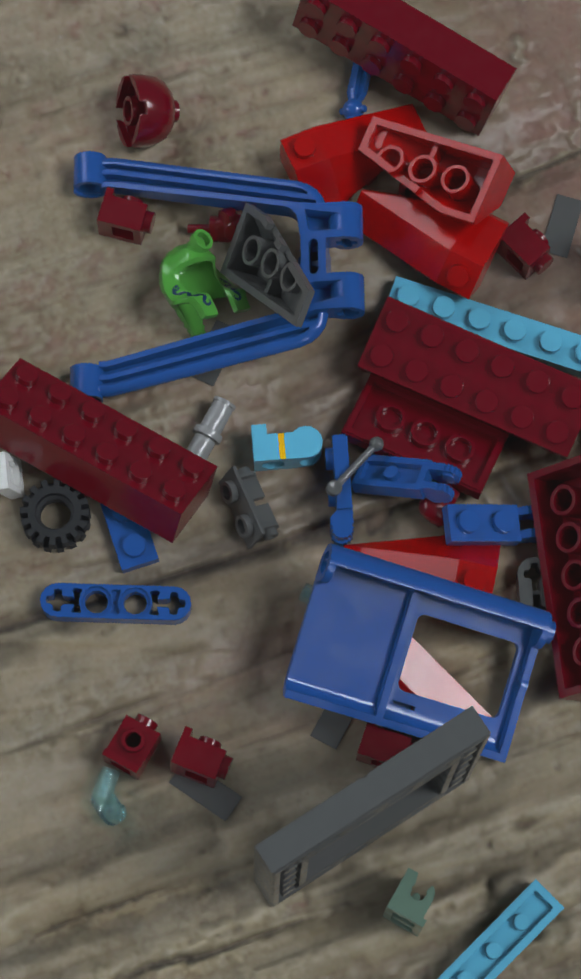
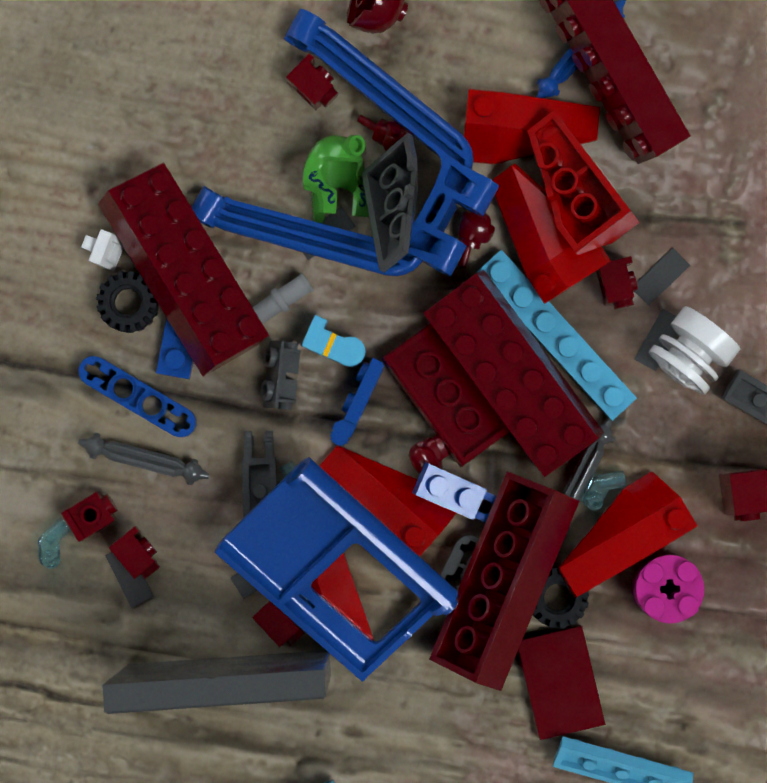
camera: 30 degrees right, 15 degrees up
dark grey hinge [326,437,384,497] -> none
blue hinge [351,454,463,504] -> none
sand green hinge [383,867,435,937] -> none
none -> dark grey wheel [78,433,209,485]
none -> dark grey hinge [242,431,277,518]
none -> dark red piece [458,210,495,268]

